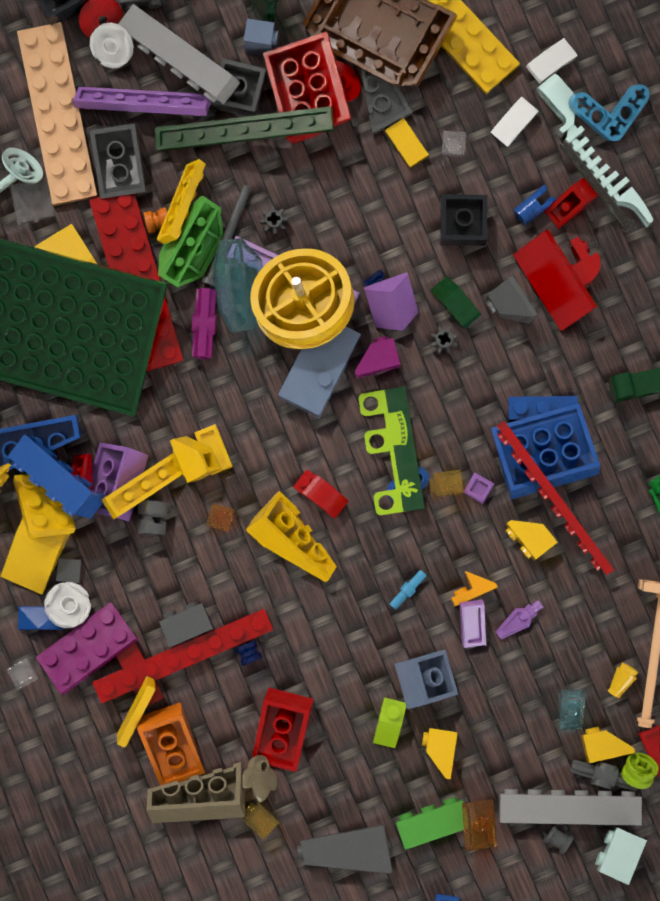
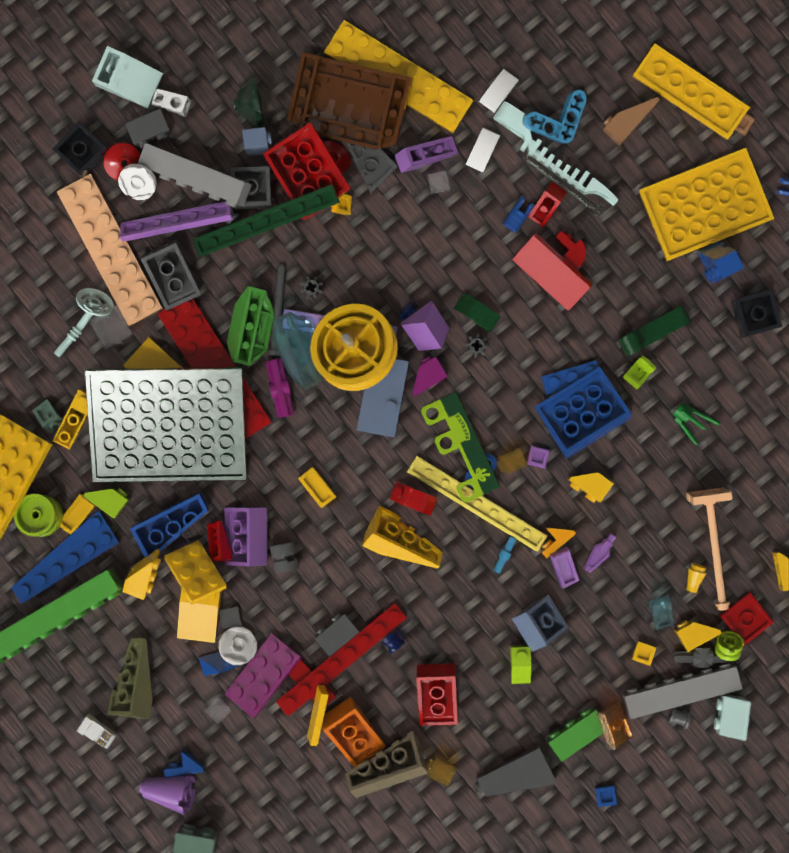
camera: 15 degrees left, 5 degrees up
blue wedge [8,434,106,519] -> none
yellow plate [101,453,183,519] -> none
orange wheel [144,207,167,234] -> none
yellow plate [157,159,206,244] -> none
yellow slope [170,436,221,483] -> none
clear orange plate [206,503,235,532] -> none
dark tan plate [242,755,278,803] -> none
yellow tile [385,118,429,169] -> none
yellow slope [422,728,457,779] -> none
black brick [440,194,488,246] -> none
dark grey slope [485,276,538,324] -> none
red plate [497,421,614,575] -> none
none -> yellow plate [331,194,352,215]
none -> medium lavender slope [395,136,458,173]
none -> light yellow tile [407,456,547,552]
none -> lime bracket [623,355,656,390]
none -> yellow plate [631,641,656,666]

